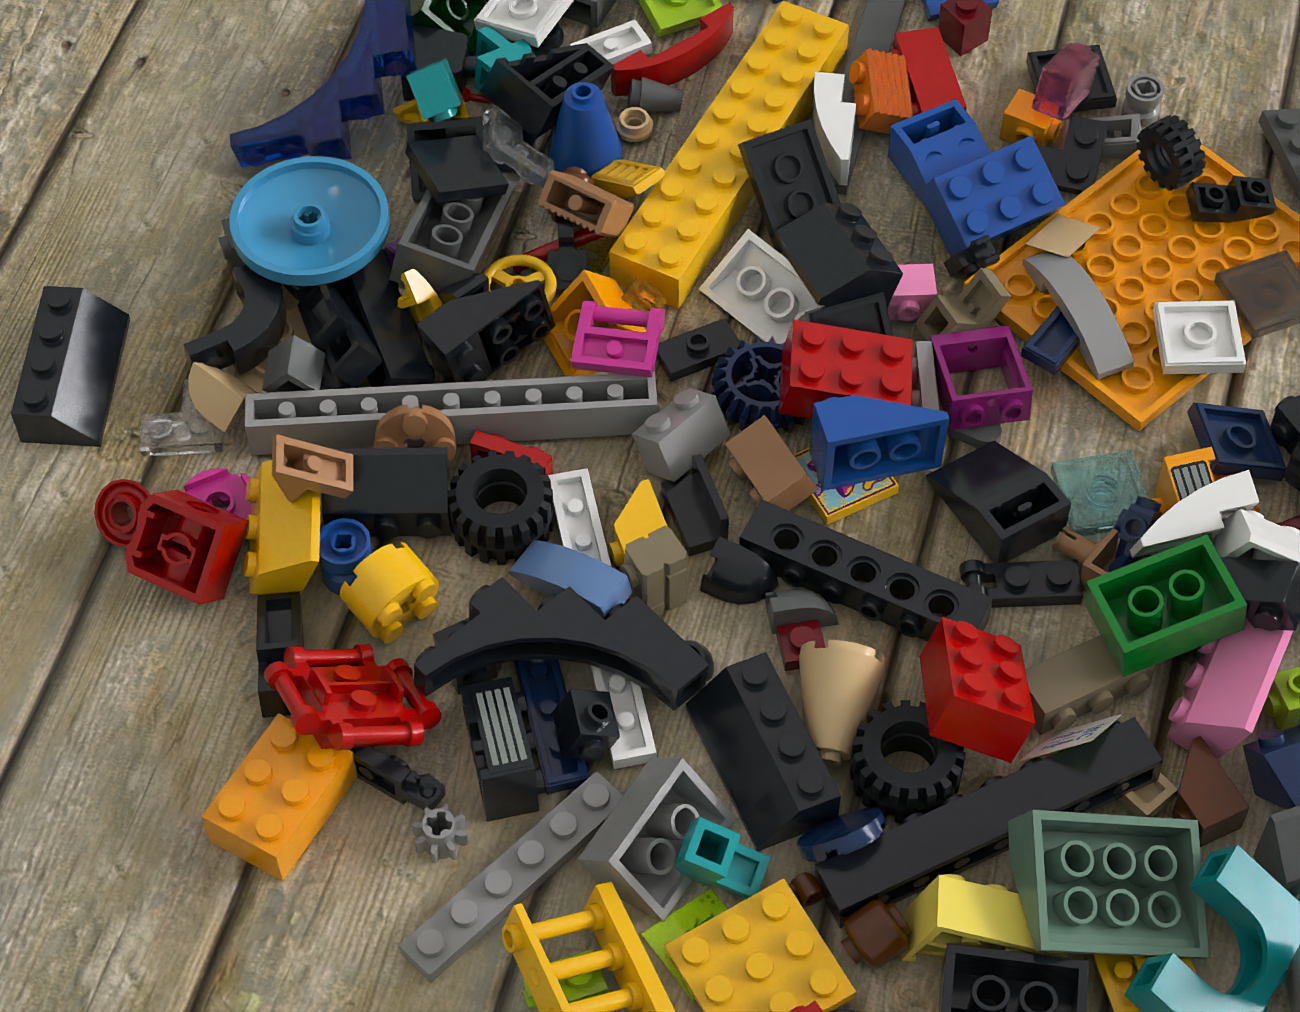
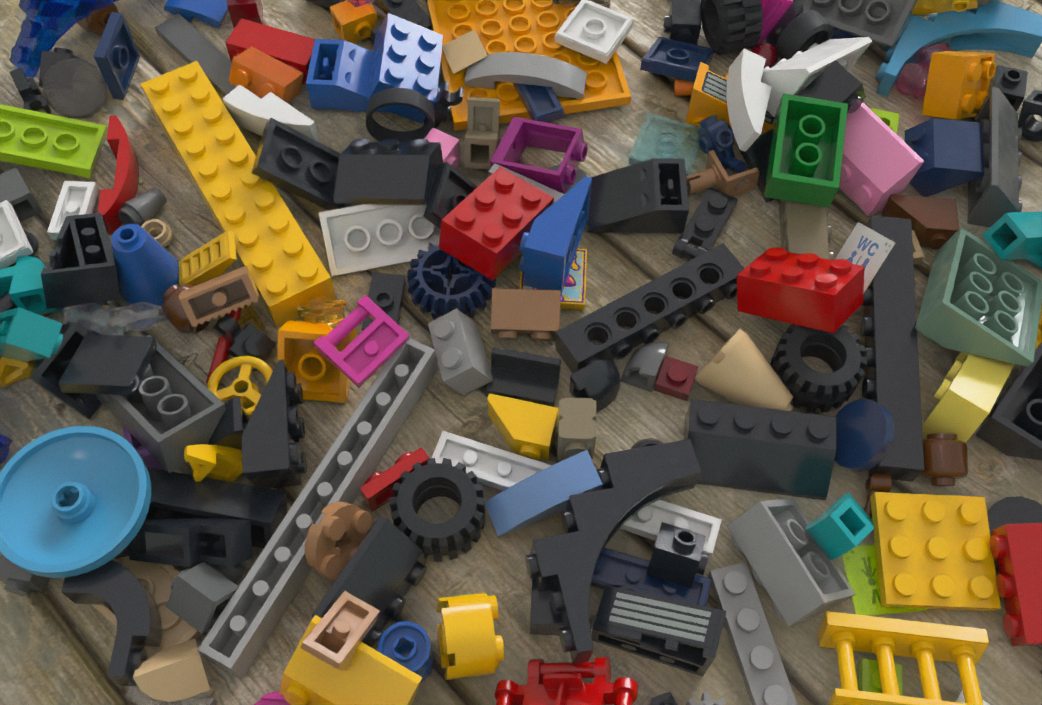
camera: 60 degrees left, 5 degrees up
none -> black tyre [366,88,435,142]

